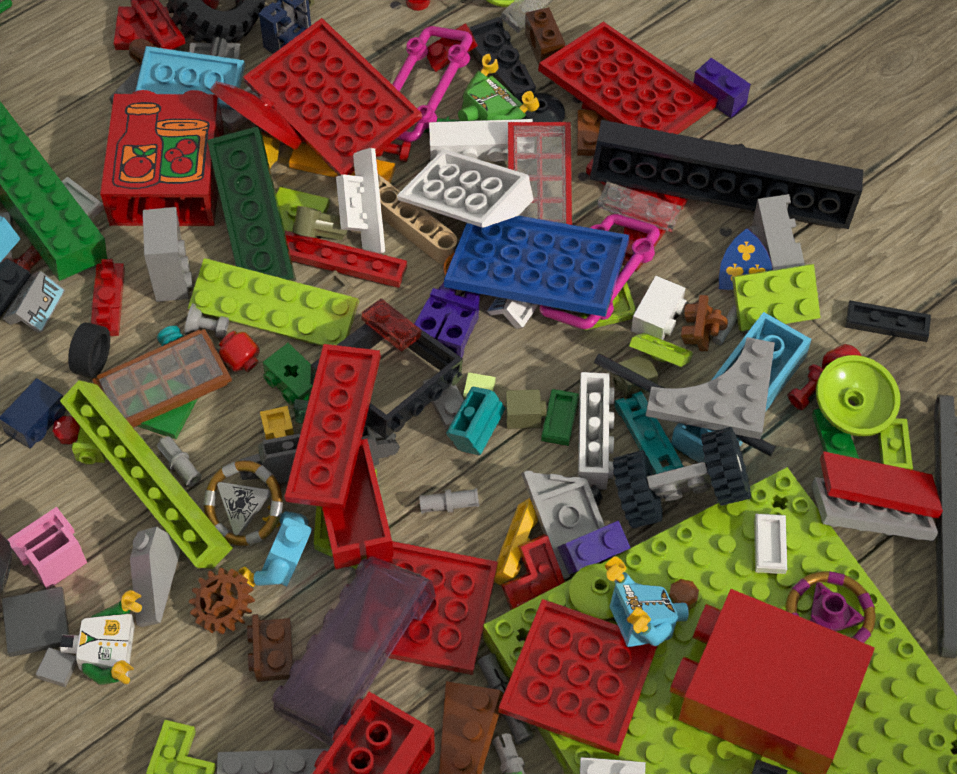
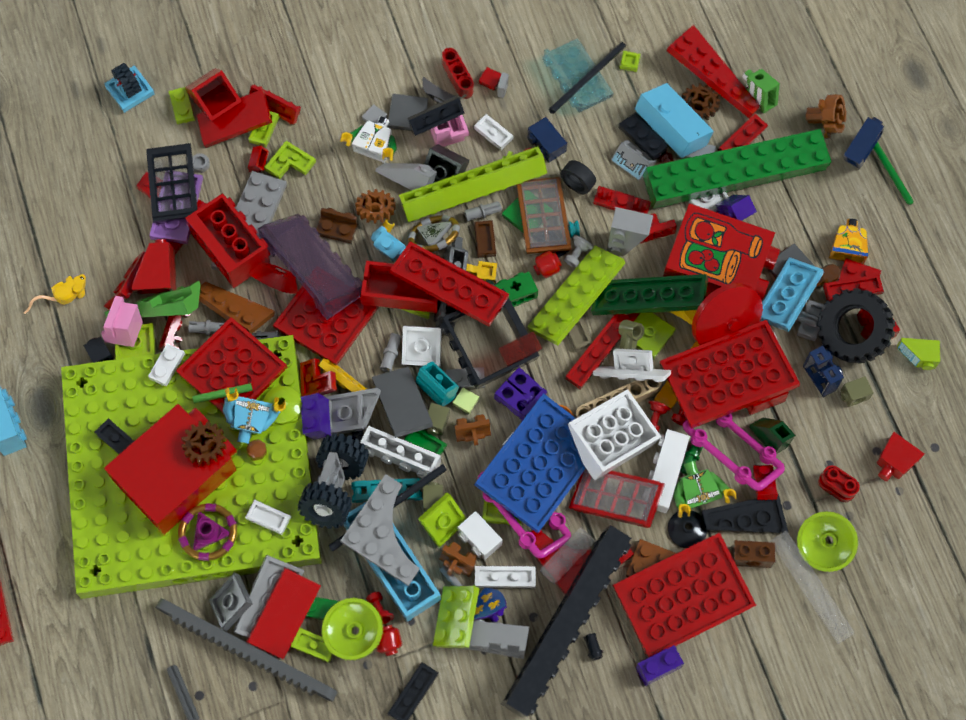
camera: 110 degrees right, 10 degrees up
none -> reddish brown gear [181,421,227,466]
none -> bright green bar [192,383,253,404]
none -> dark grey tile [209,573,253,631]
none -> red piece [249,263,298,294]
none -> dark grey tile [372,367,433,438]
none -> white plate [402,326,442,367]
none -> black plate [408,96,465,136]
none -> pearl dark grey slope [424,144,470,183]
none -> dark orange hips [455,414,491,446]
none -> white plate [474,114,513,151]
none -> reddish brown tile [474,220,496,258]
none -> white plate [475,566,536,588]
none -> red tile [640,213,677,244]
none -> red piece [648,401,671,432]
none -> dark purple brick [715,194,757,221]
none -> dark green slope [749,417,796,454]
none -> torso [829,218,868,264]

